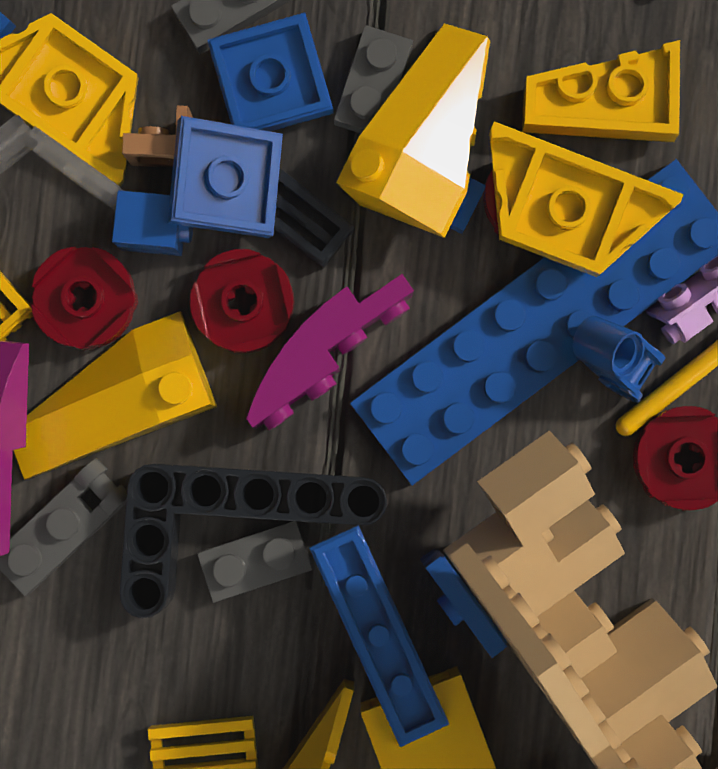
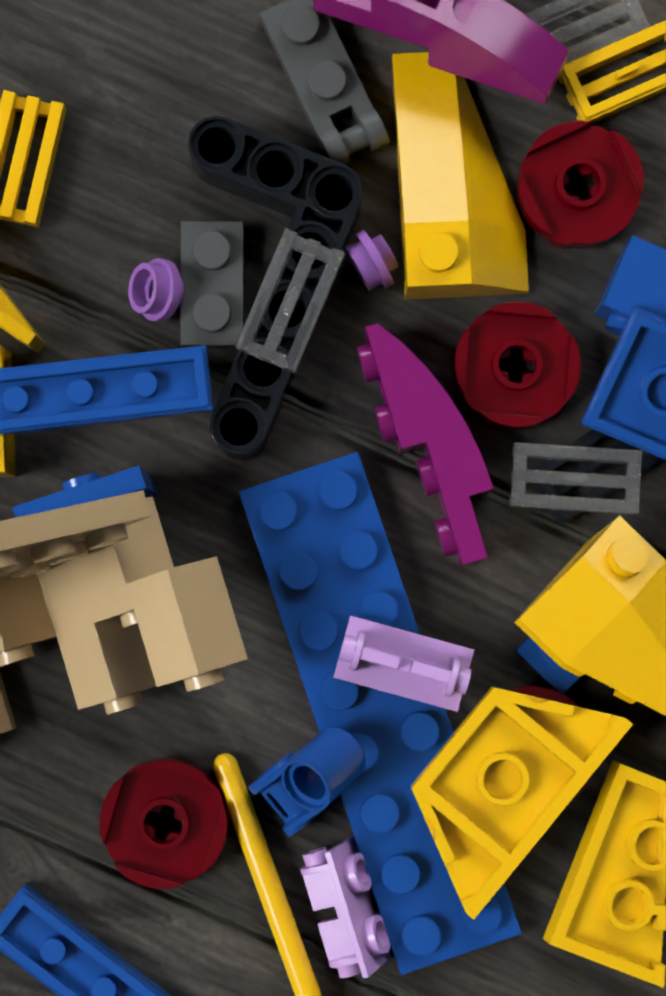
camera: 105 degrees right, 0 degrees up
none -> medium lavender plate [128,258,184,322]
none -> clear tile [235,228,345,374]
none -> lavender hinge [333,616,474,712]
none -> medium lavender plate [345,230,399,291]
none -> clear tile [509,442,642,515]

